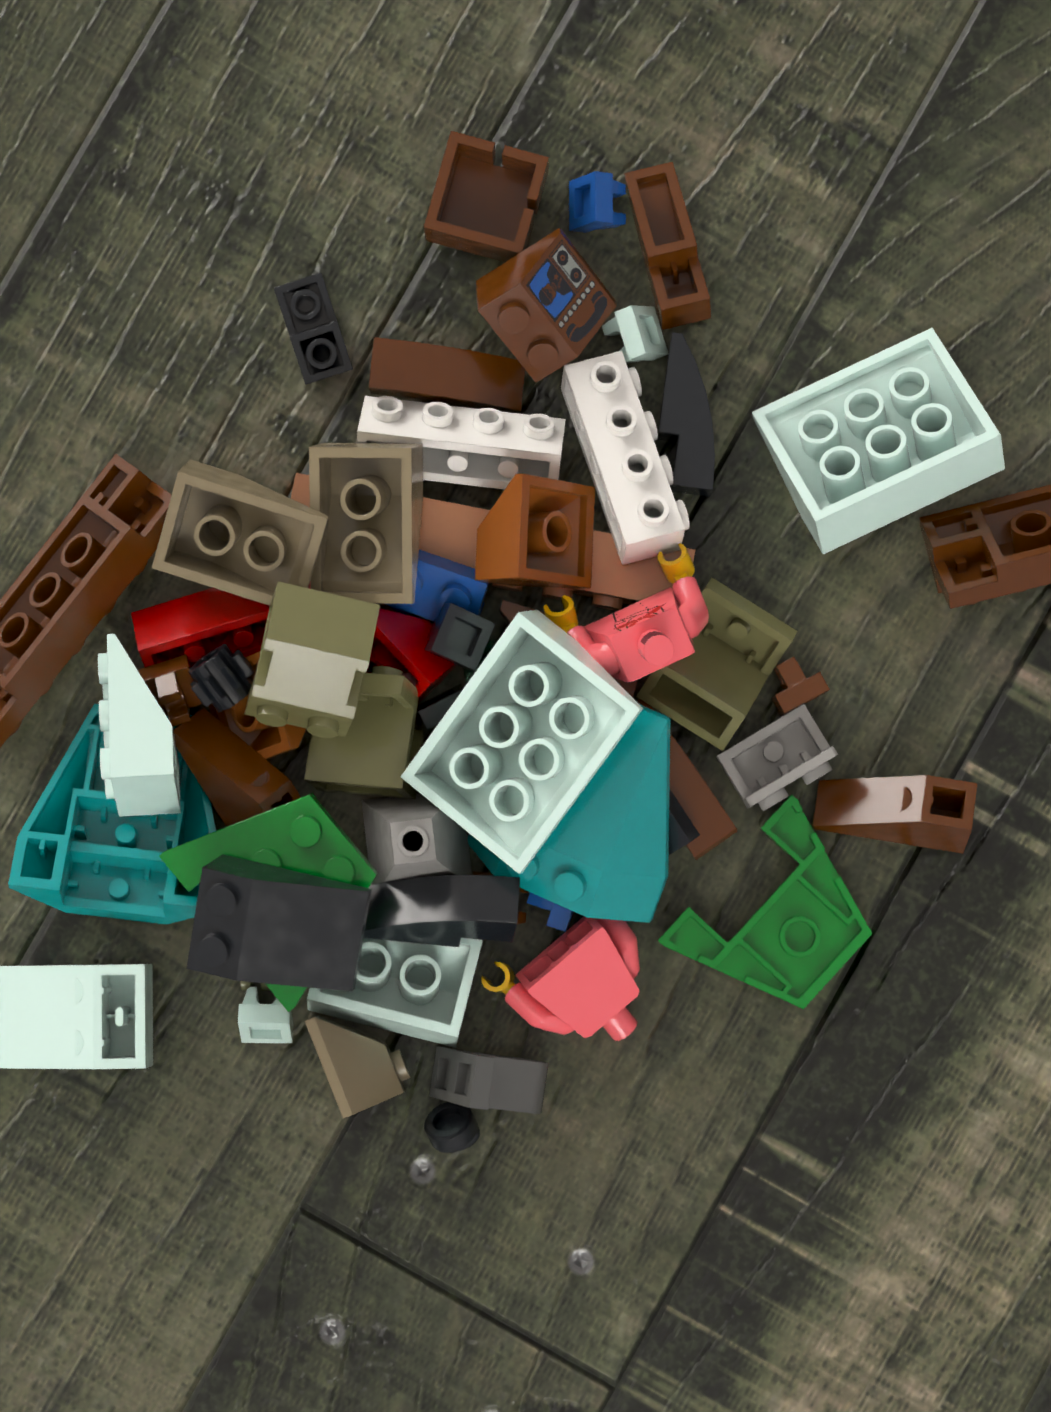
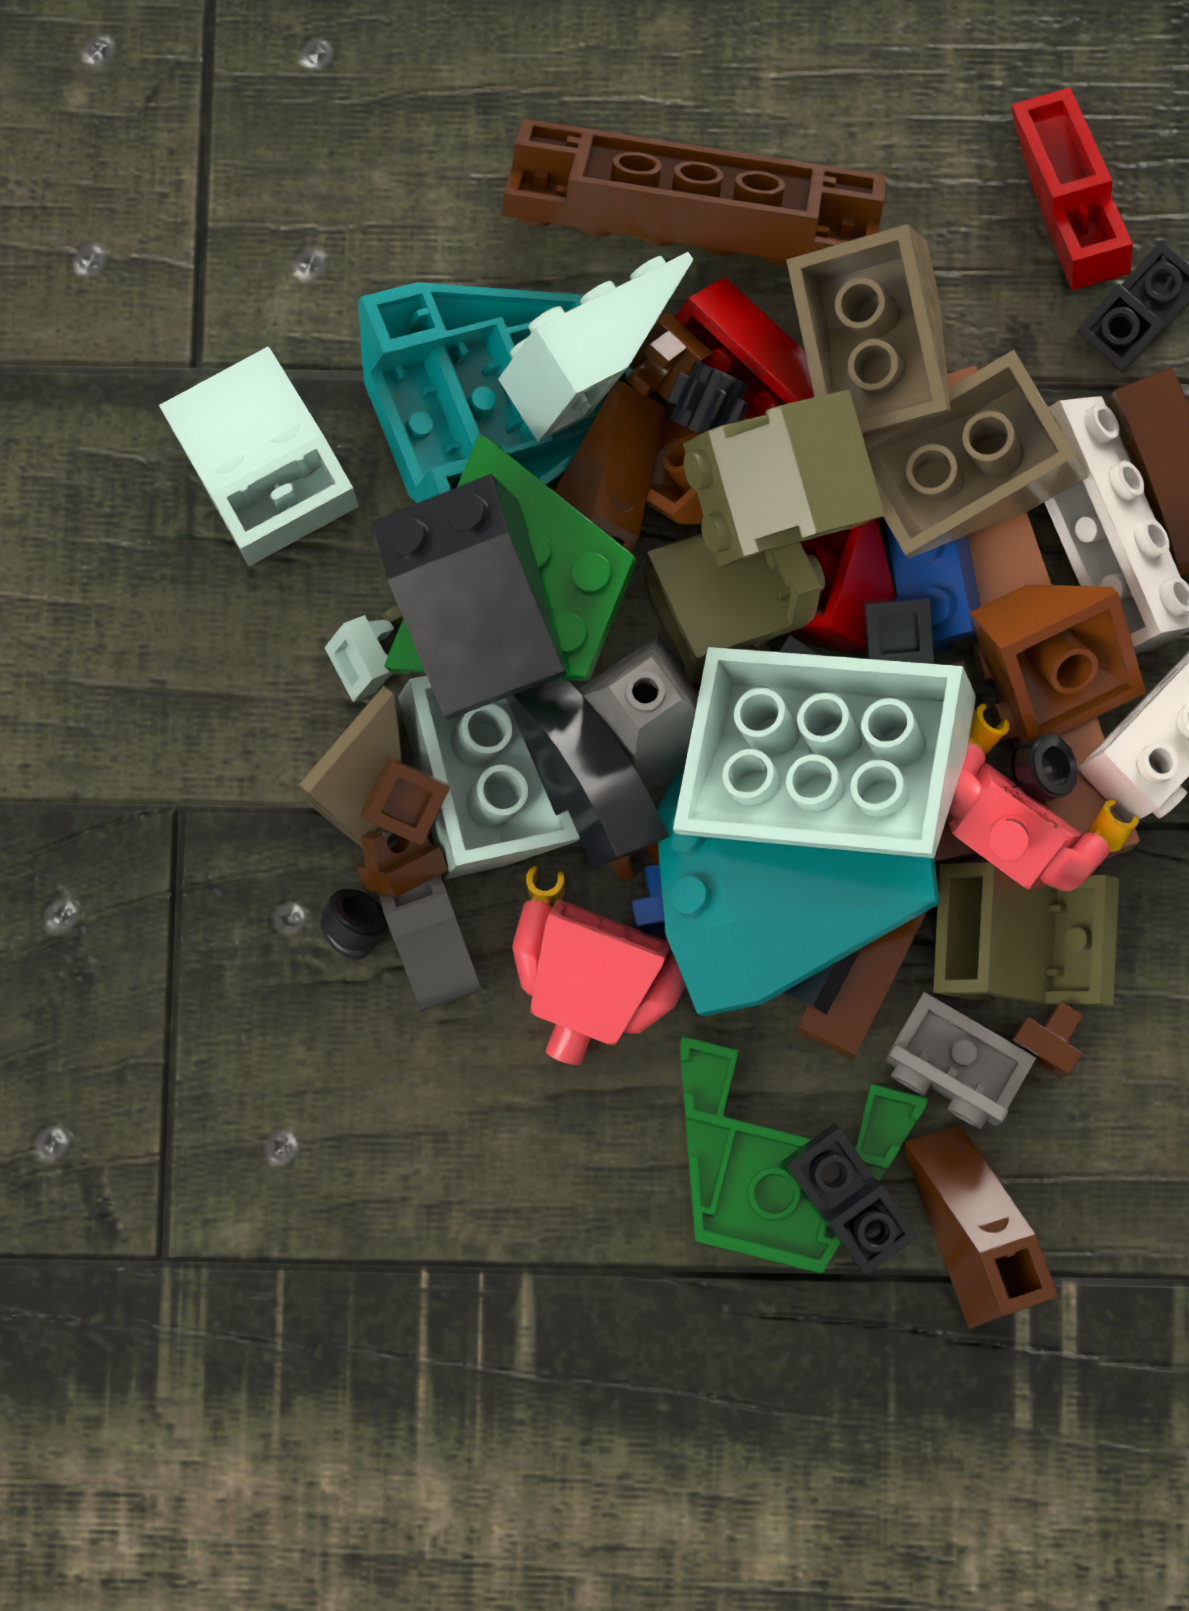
camera: 60 degrees right, 5 degrees down
none -> reddish brown tile [357,831,448,898]
none -> reddish brown tile [360,756,450,846]
none -> black slope [782,1123,919,1275]
none -> red slope [1011,87,1133,291]
none -> black tile [1011,735,1078,802]

